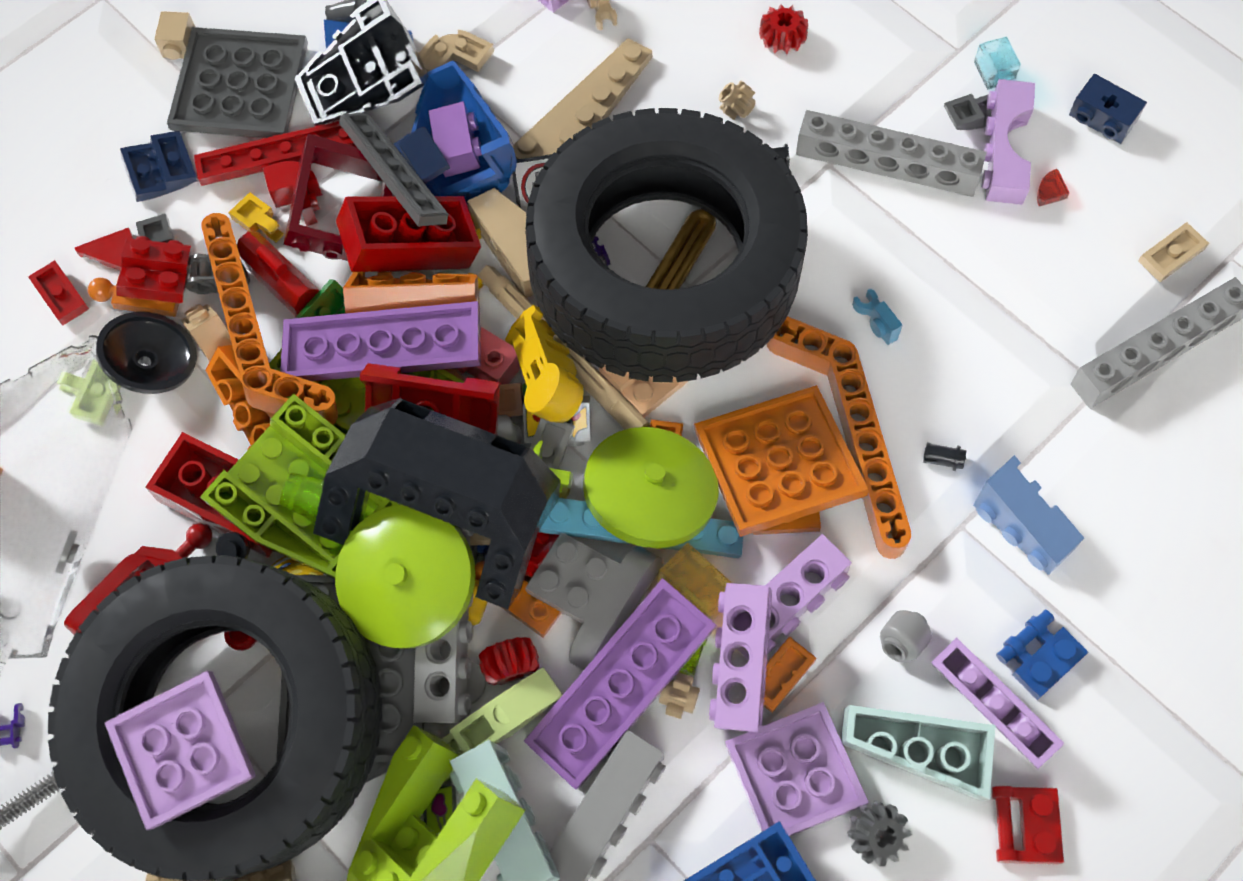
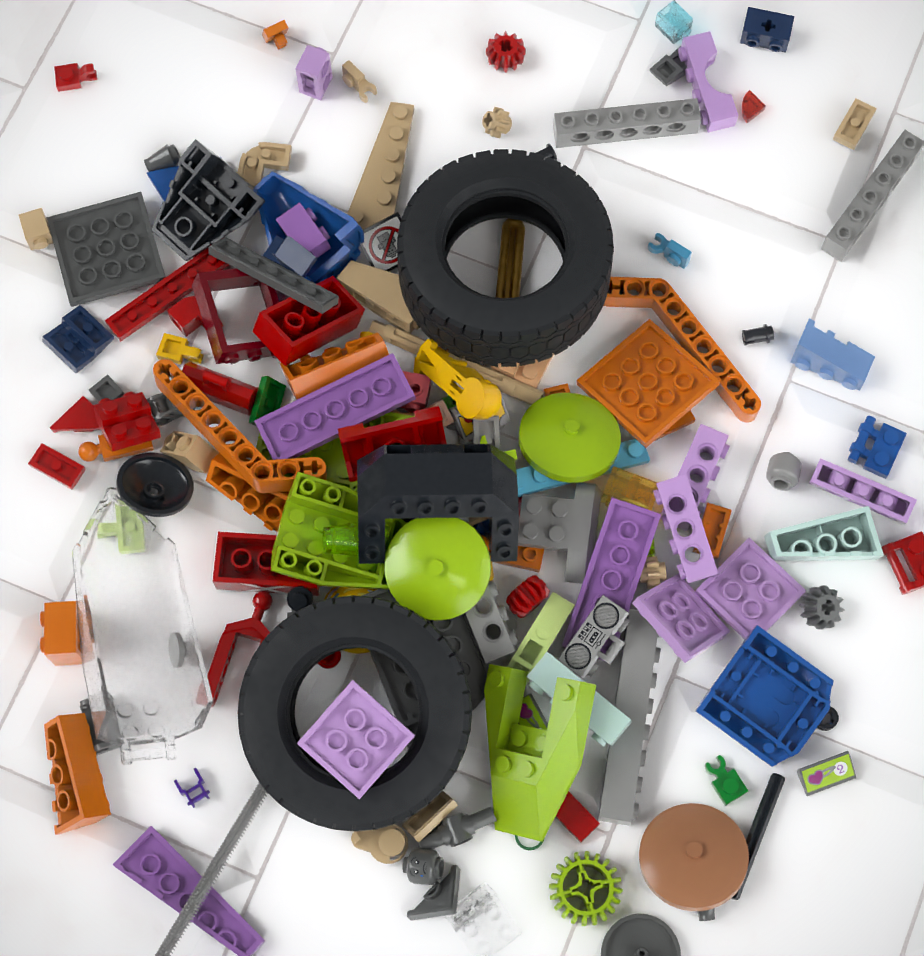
camera: 25 degrees left, 5 degrees up
none -> light grey piece [558,595,630,679]
none -> lavender plate [632,573,730,663]

